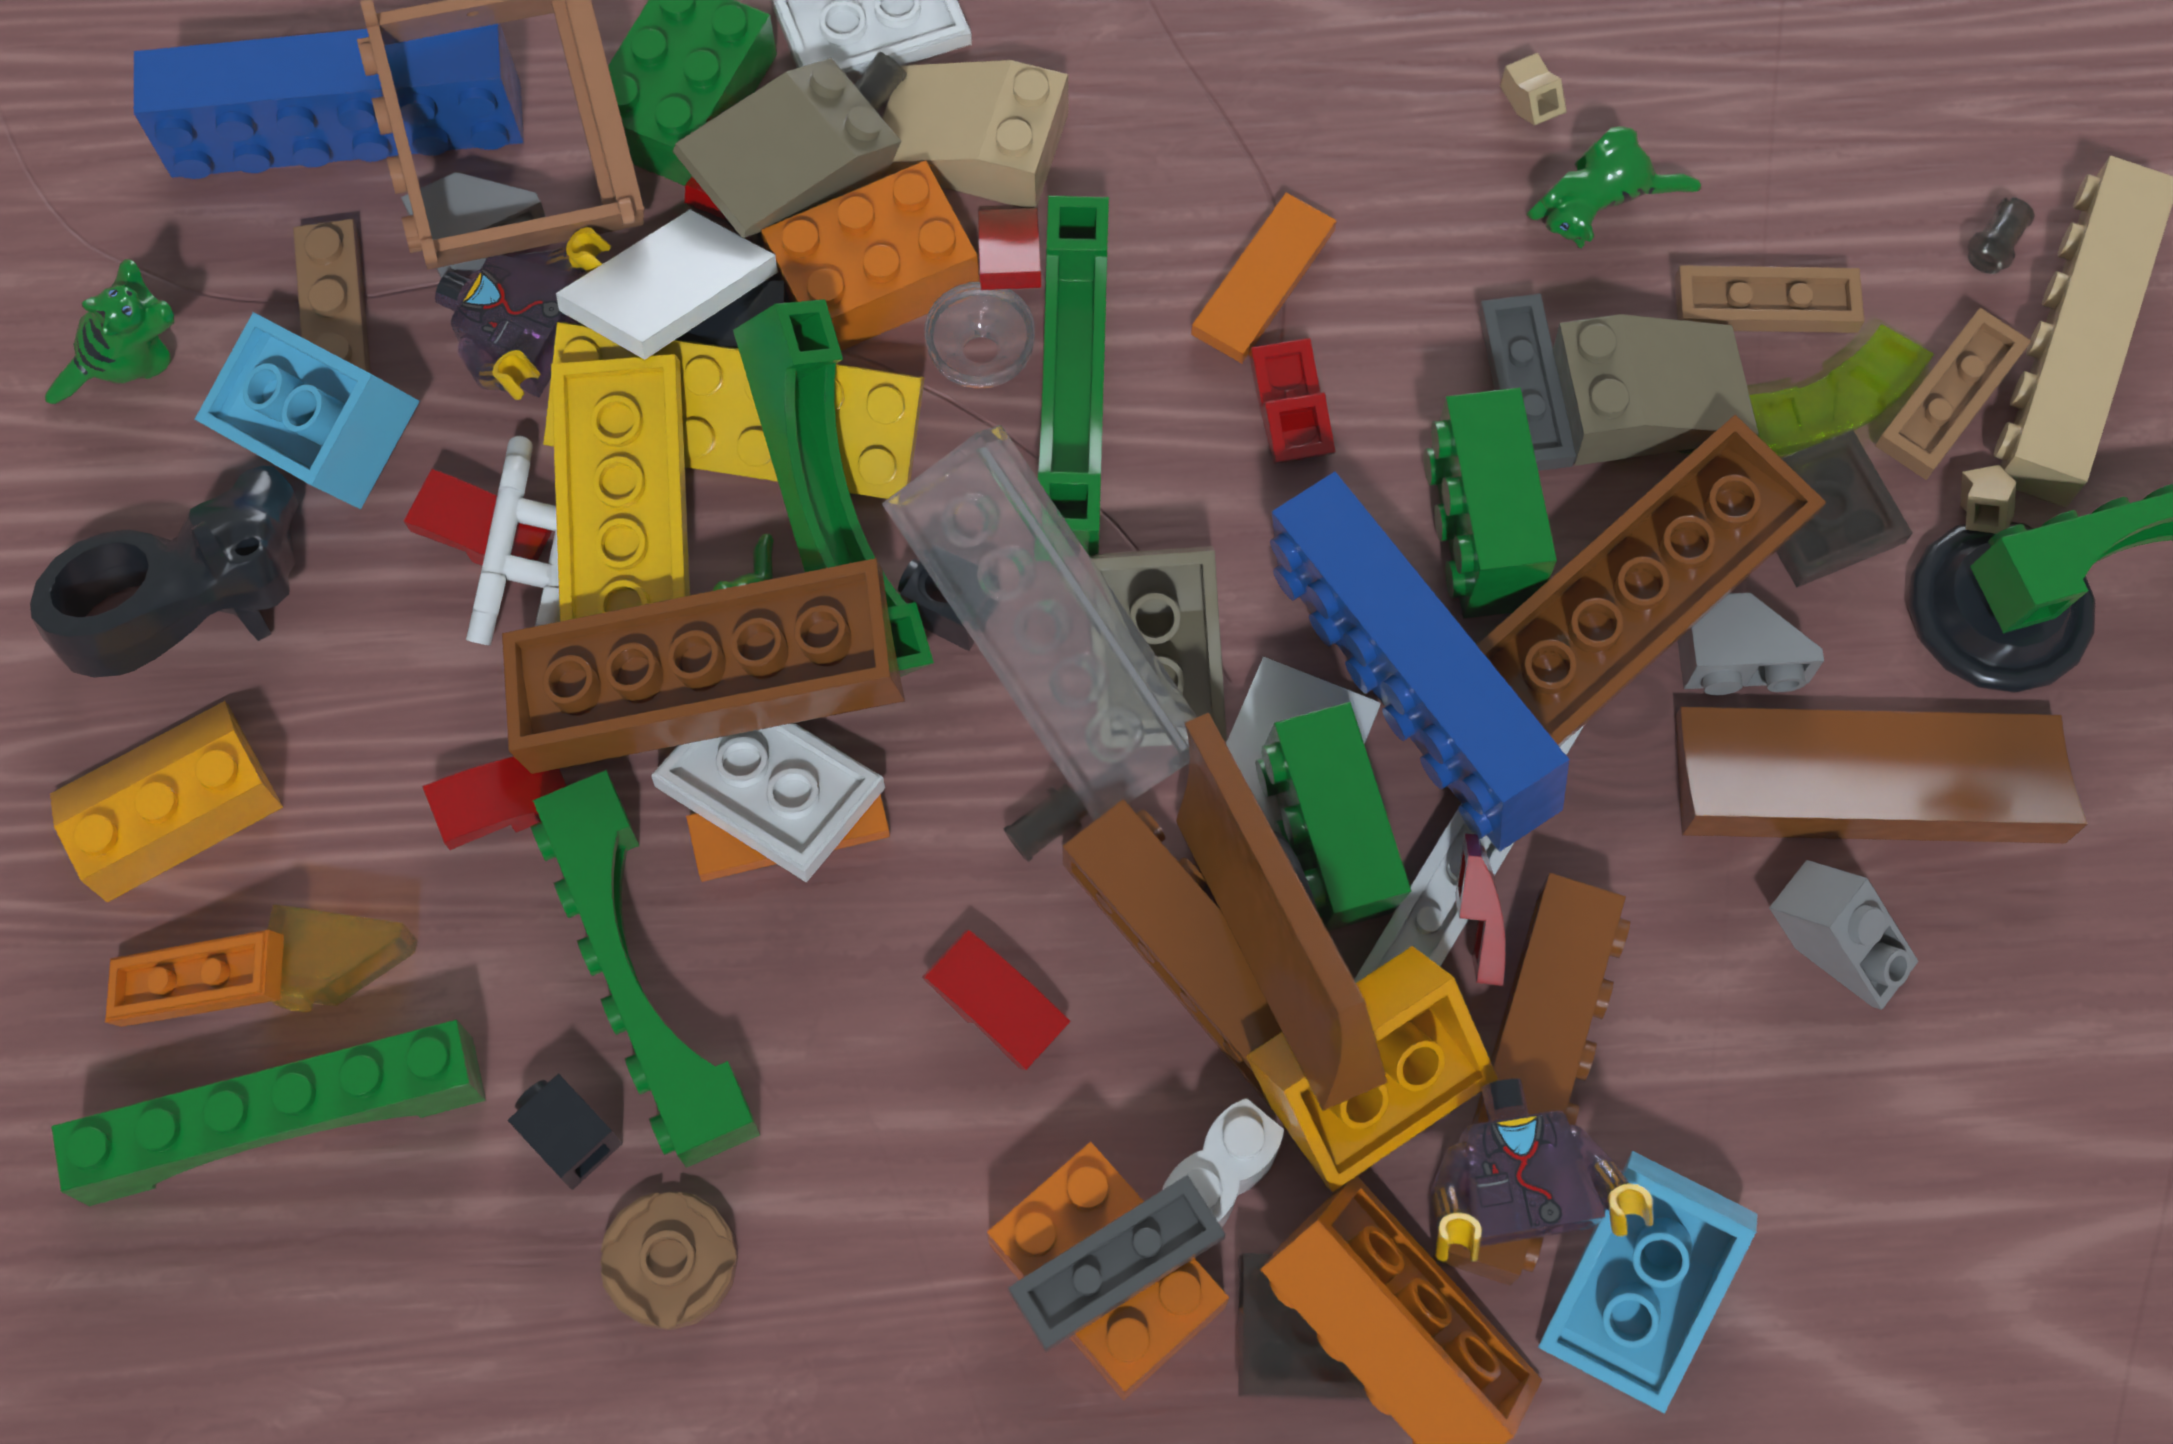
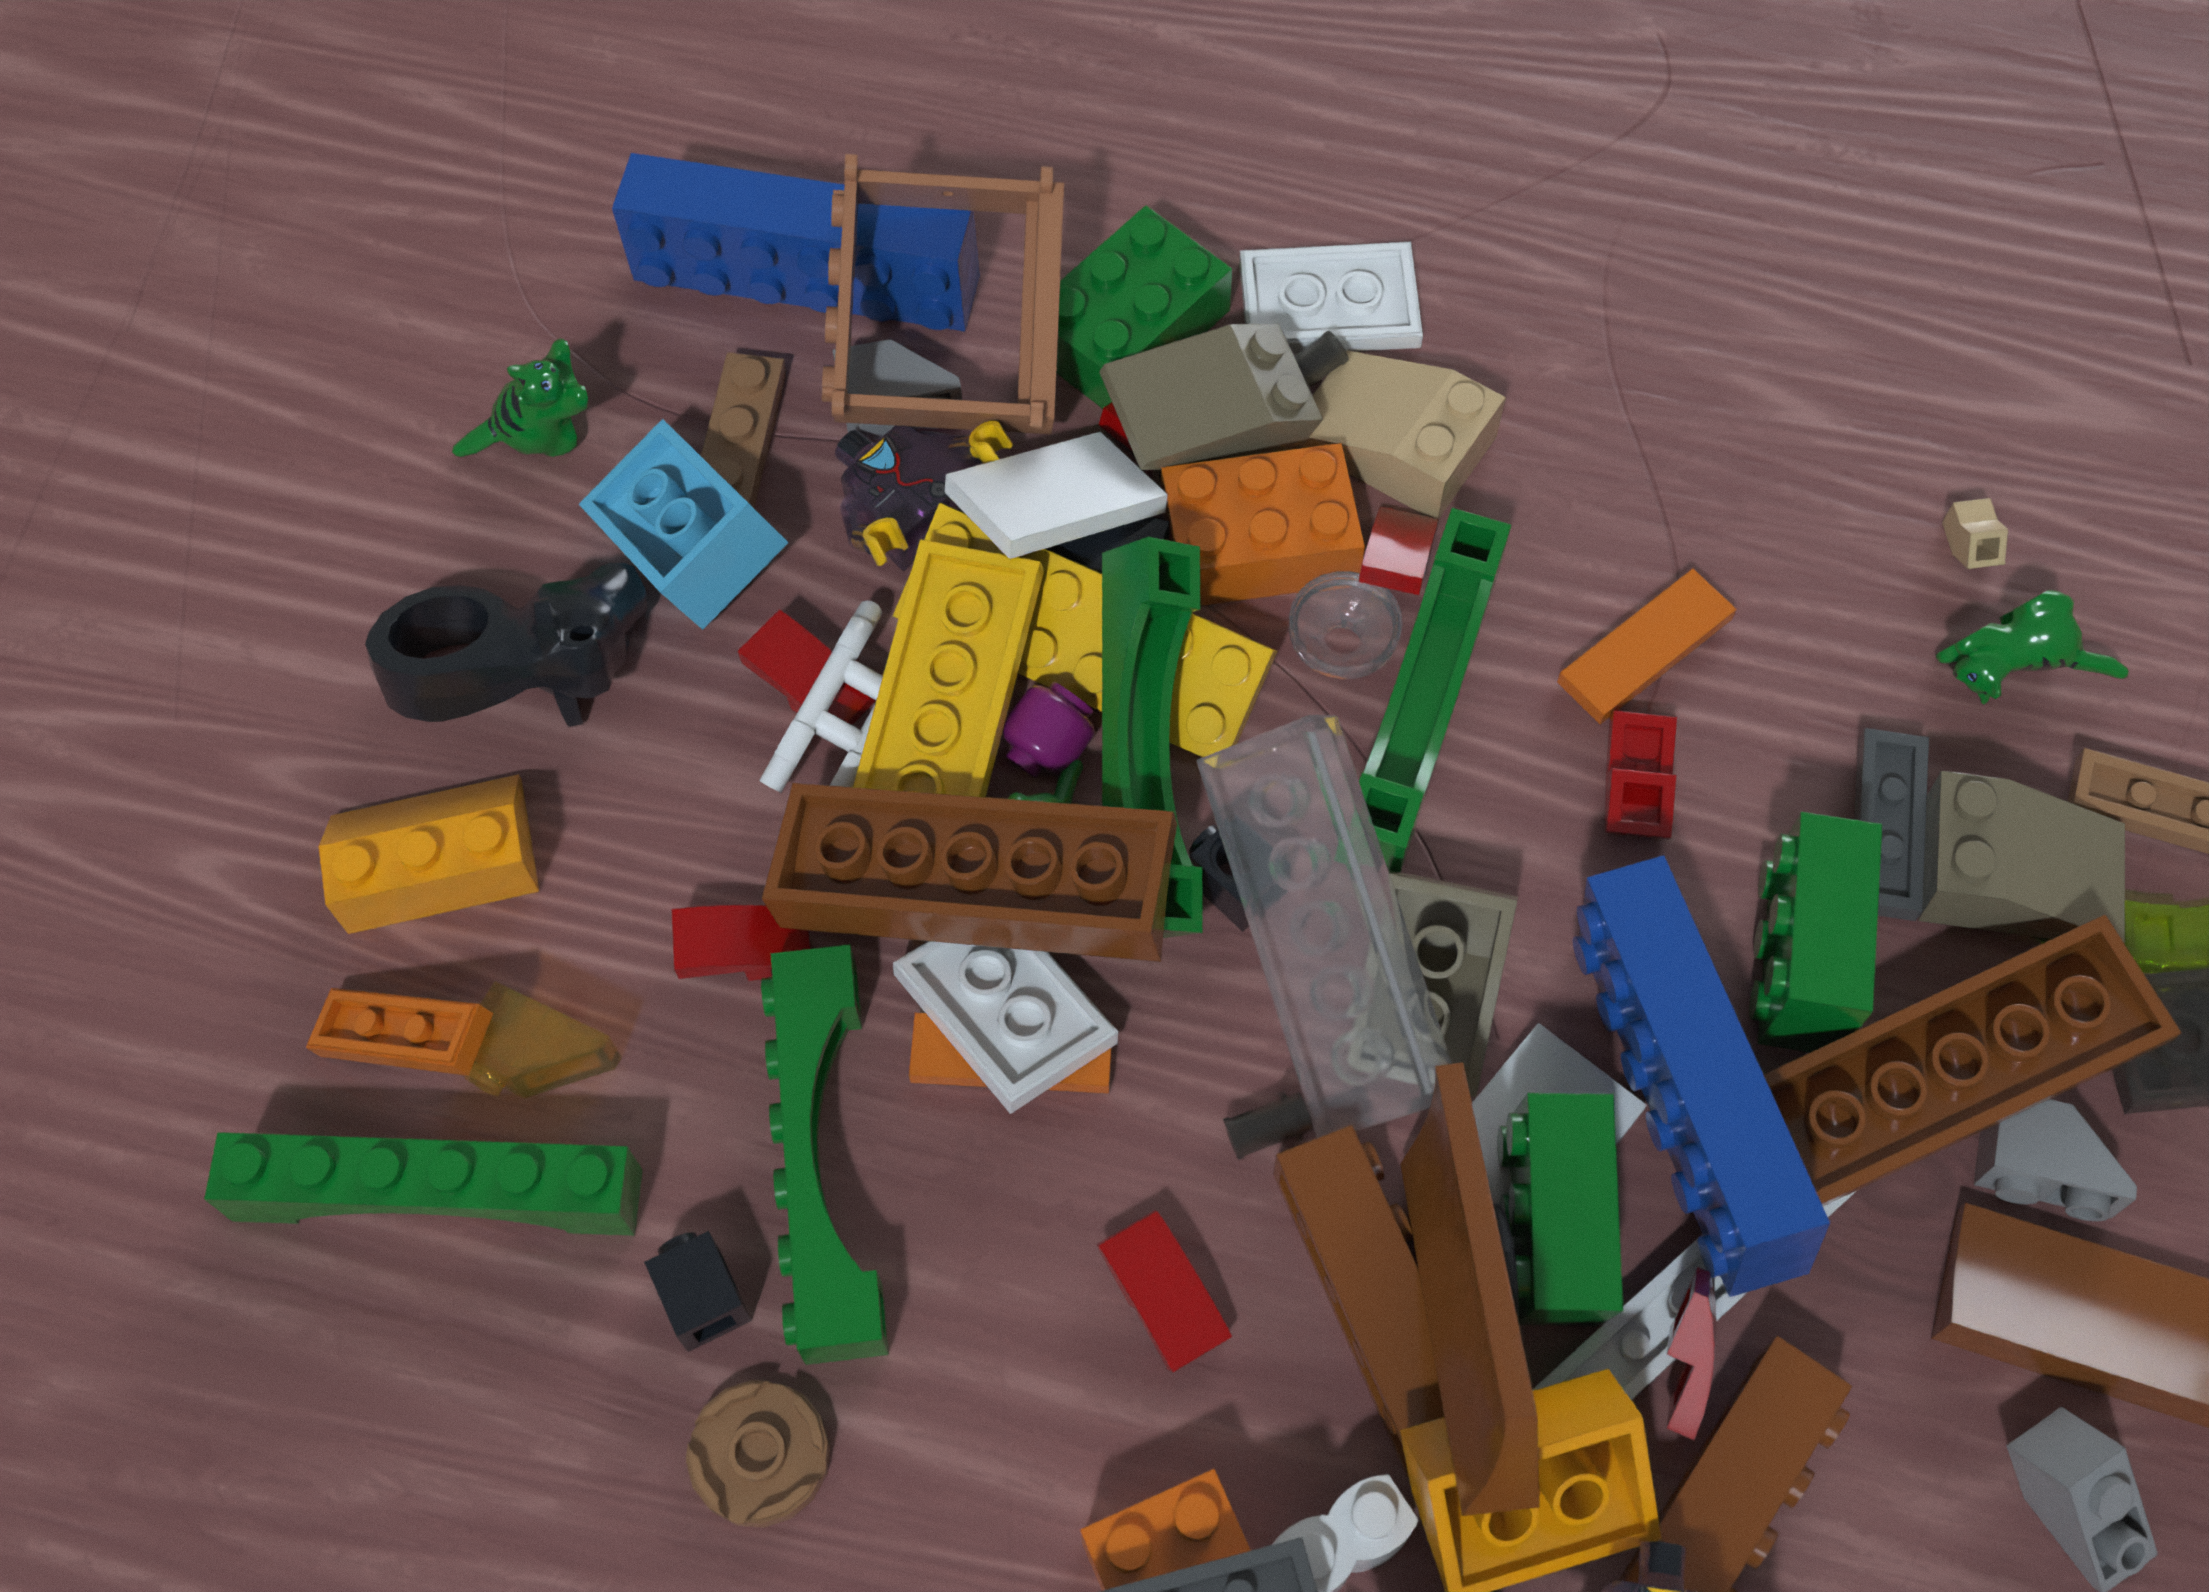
camera: 20 degrees right, 5 degrees down
none -> magenta head [1002,682,1095,779]

